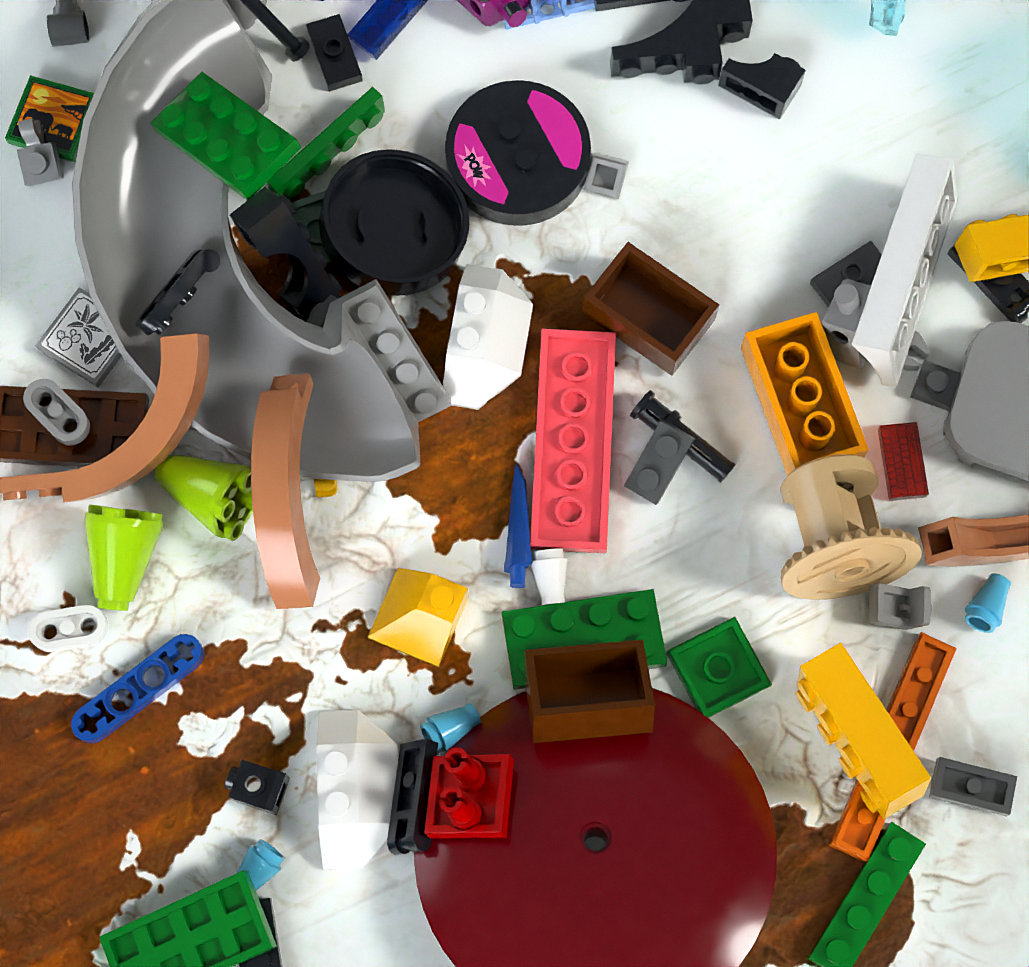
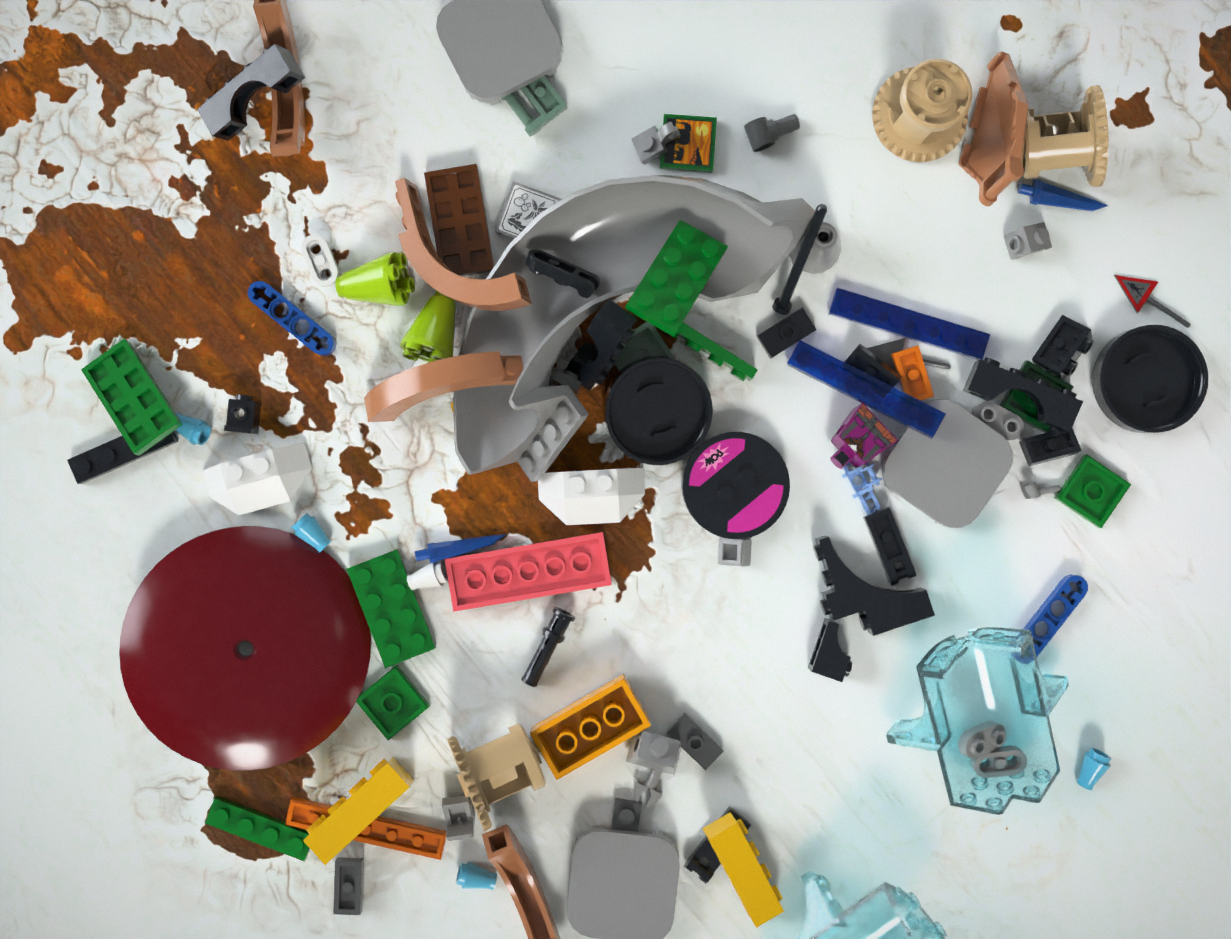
camera: 80 degrees right, 15 degrees up
light grey plate [23,379,90,445] -> none
yellow slope [368,568,469,667] -> none
black plate [387,738,438,855] -> none
red plate [424,747,514,838] -> none
reddish brown piece [524,640,655,743] -> none
reddish brown piece [582,242,720,376] -> none
dark grey plate [624,419,695,505] -> none
white arch [852,153,958,387] -> none
clear red tile [877,422,929,501] -> none

